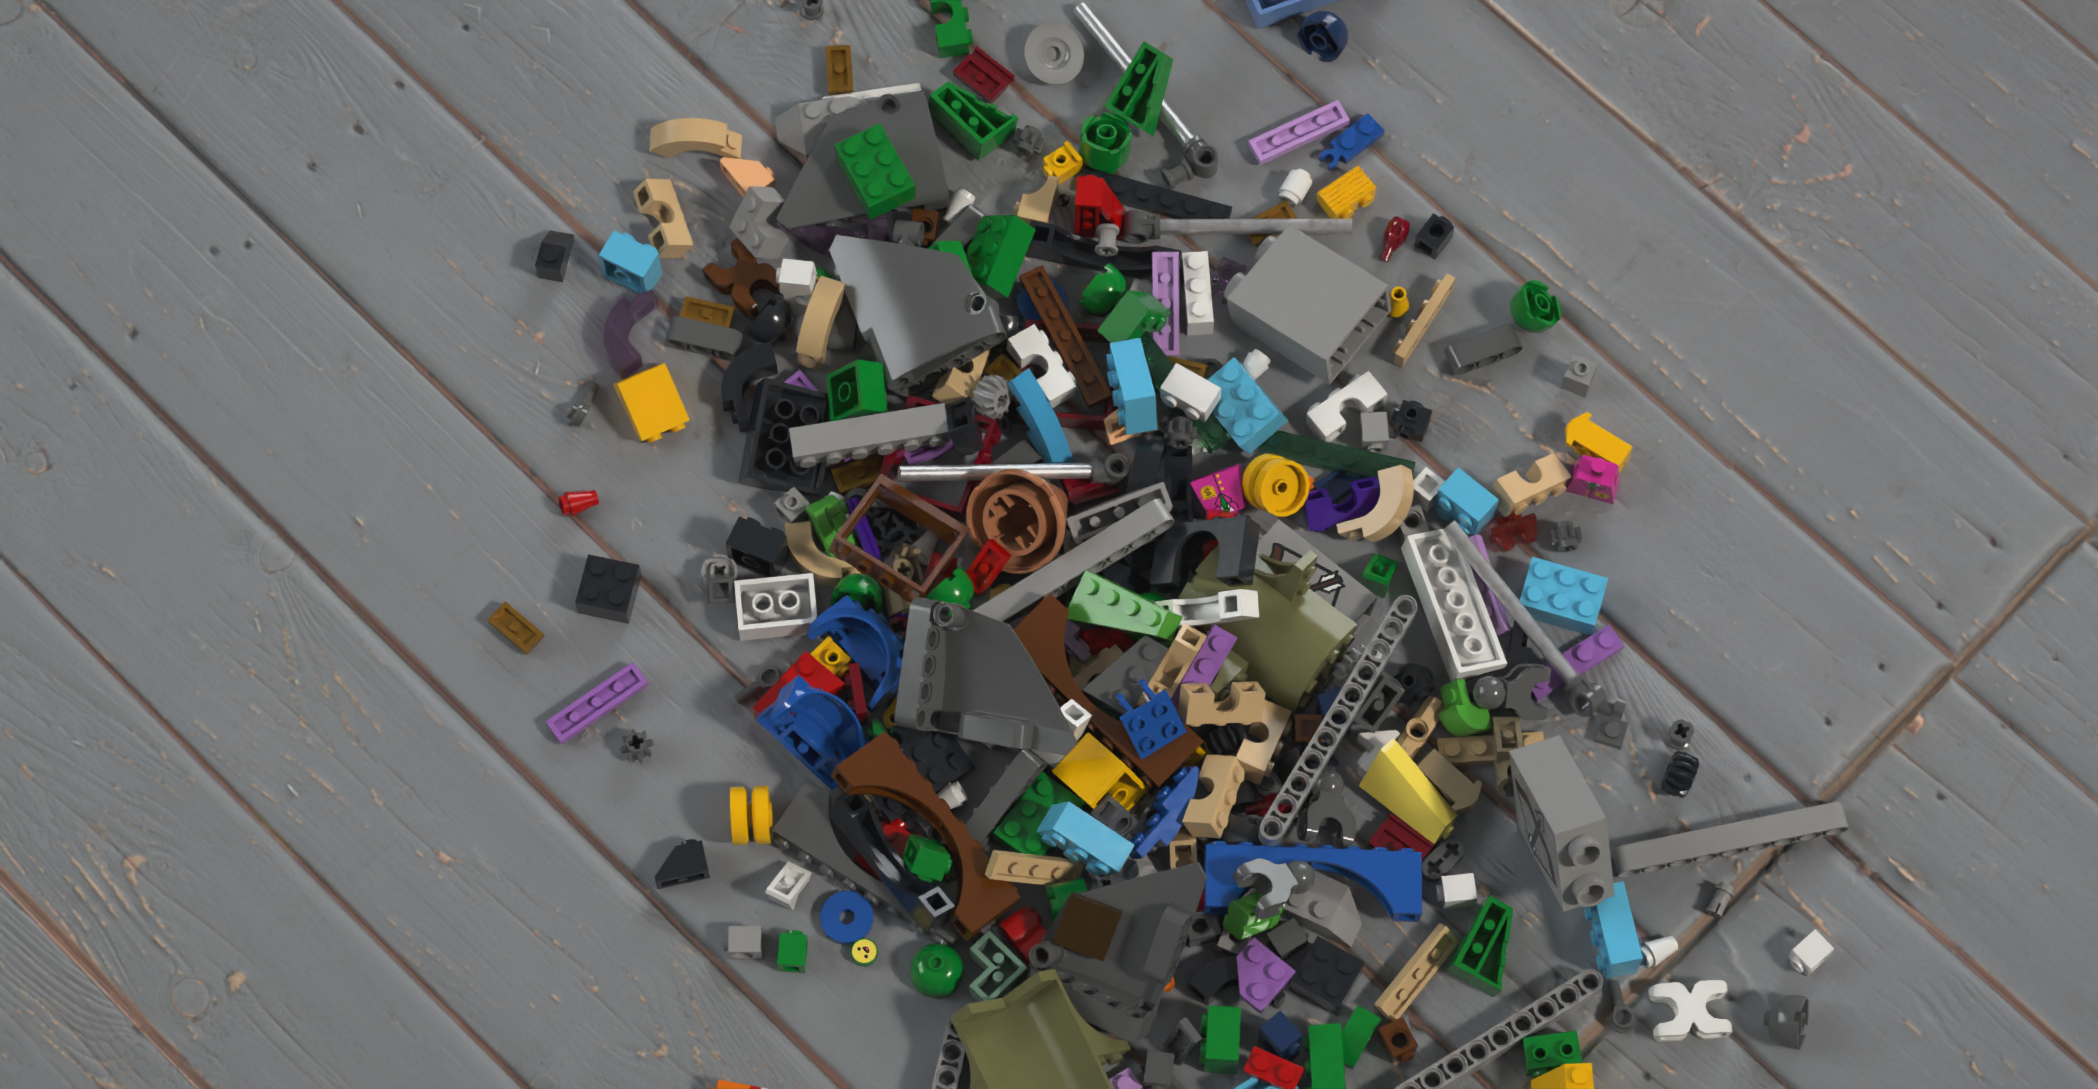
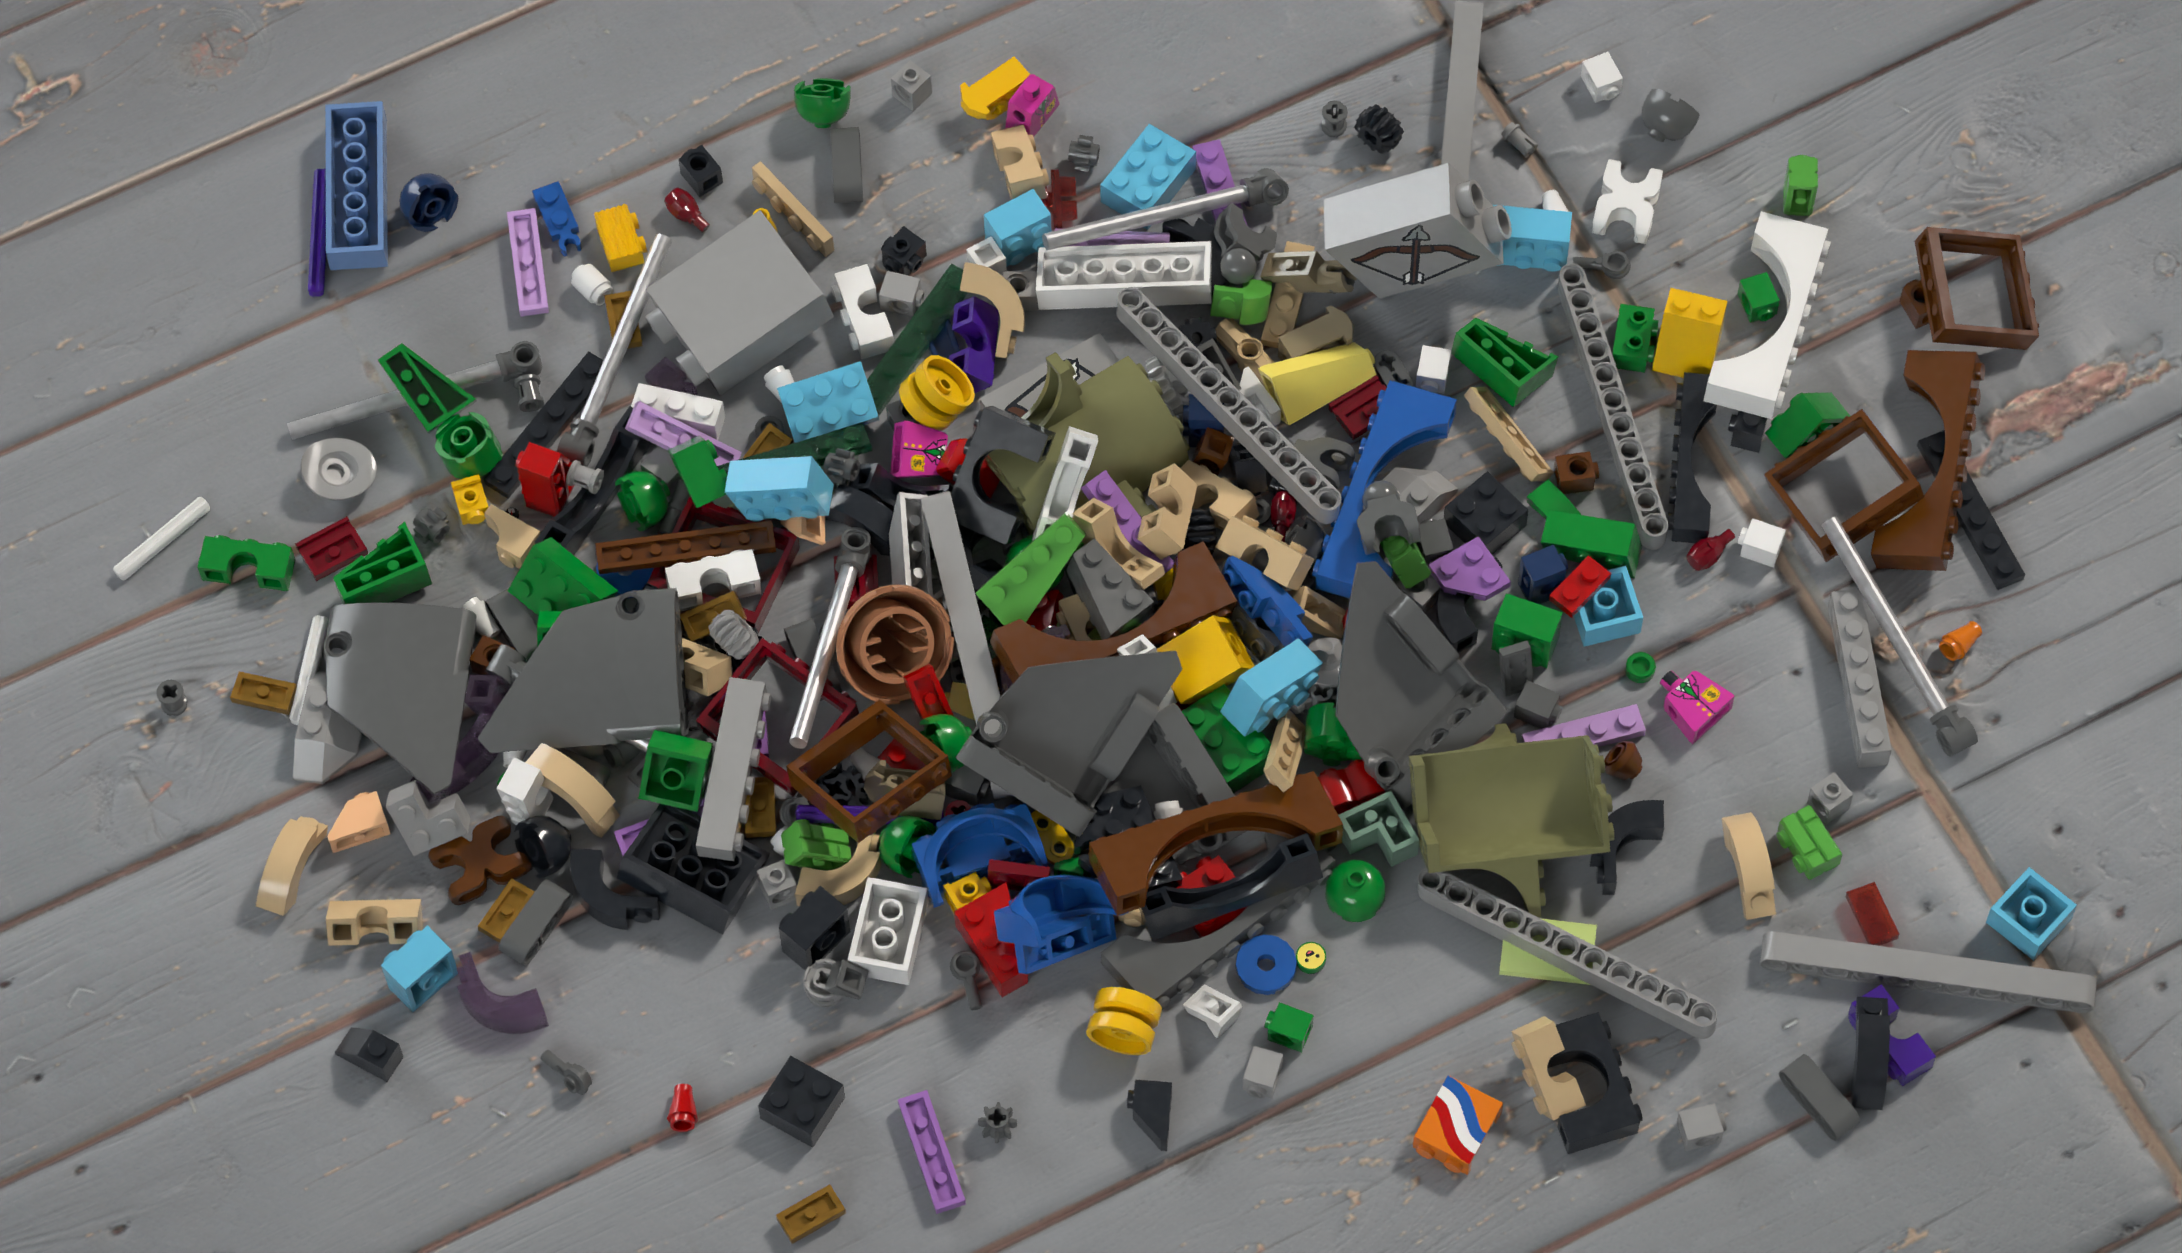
camera: 70 degrees left, 5 degrees down
yellow slope [613,363,690,444] -> none
green brick [834,123,916,220] -> none
green brick [902,833,952,882] -> none
black slope [945,396,984,457] -> none
dark azure slope [1006,368,1074,463] -> none
dark brown tile [1053,892,1123,961] -> none
dark grey brick [1090,794,1138,837] -> none
blue plate [1115,679,1187,760] -> none
white brick [1160,363,1221,423] -> none
green slope [1361,553,1399,598] -> none
dark grey plate [1595,698,1629,750] -> none

